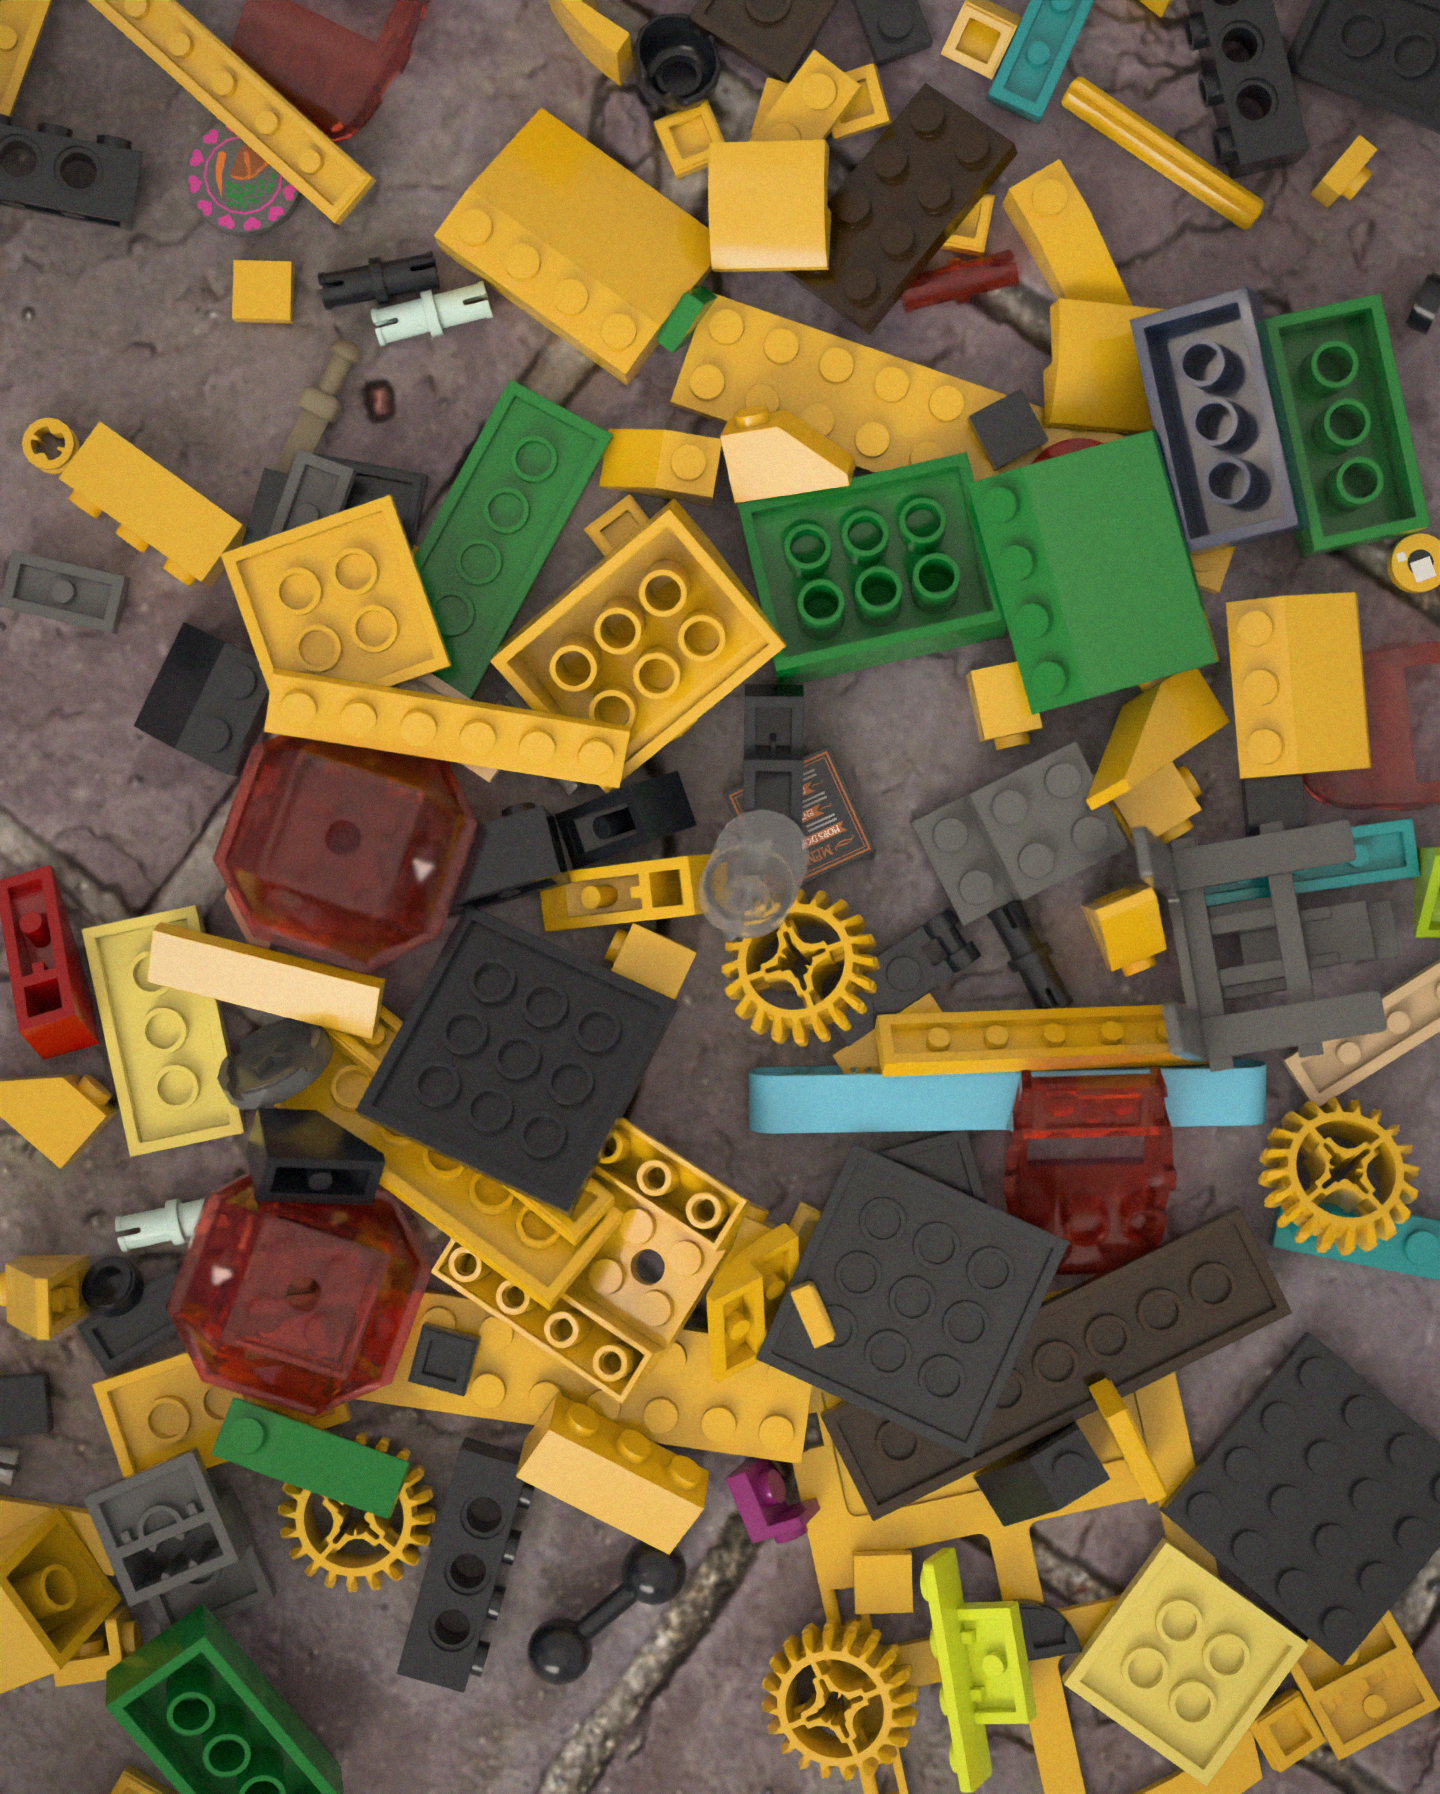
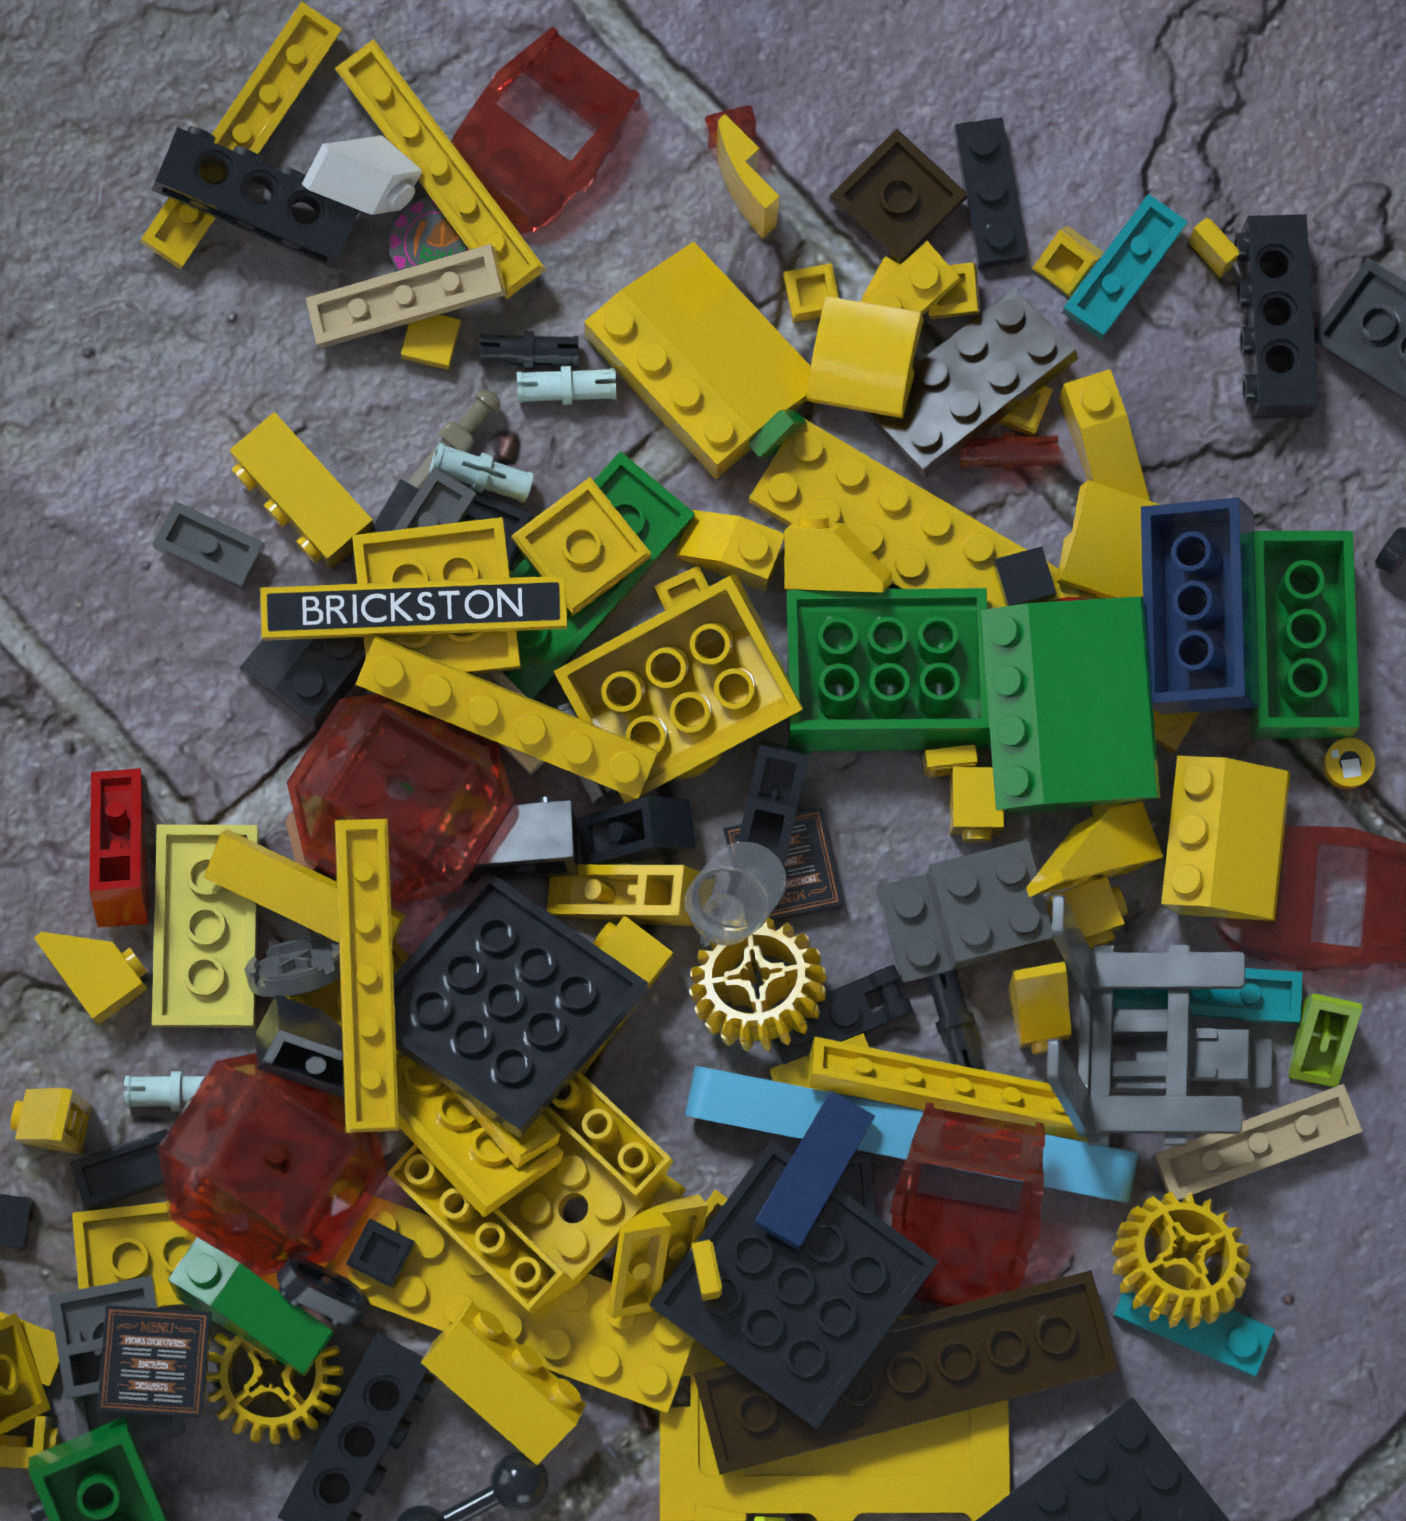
camera: 10 degrees right, 10 degrees down
yellow bush [22,417,80,474] -> none
black tile [82,1256,144,1318] -> none
black hair [632,13,722,111] -> none
magenta bracket [726,1457,821,1544] -> none
black slope [973,1421,1111,1527] -> none
yellow axle [1061,76,1265,230] -> none
yellow tile [1088,1378,1167,1504] -> none
black tile [1241,775,1307,837] -> none
yellow plate [1310,135,1378,209] -> none
none -> black tile [97,1305,212,1418]
none -> tile [260,576,567,641]
none -> black plate [277,1255,371,1326]
none -> white slope [302,136,422,215]
none -> tan plate [306,244,507,348]
none -> yellow tile [335,819,399,1133]
none -> light aqua pin [429,442,534,503]
none -> yellow tile [511,477,651,617]
none -> dark blue tile [754,1091,875,1250]
none -> yellow tile [922,744,978,778]

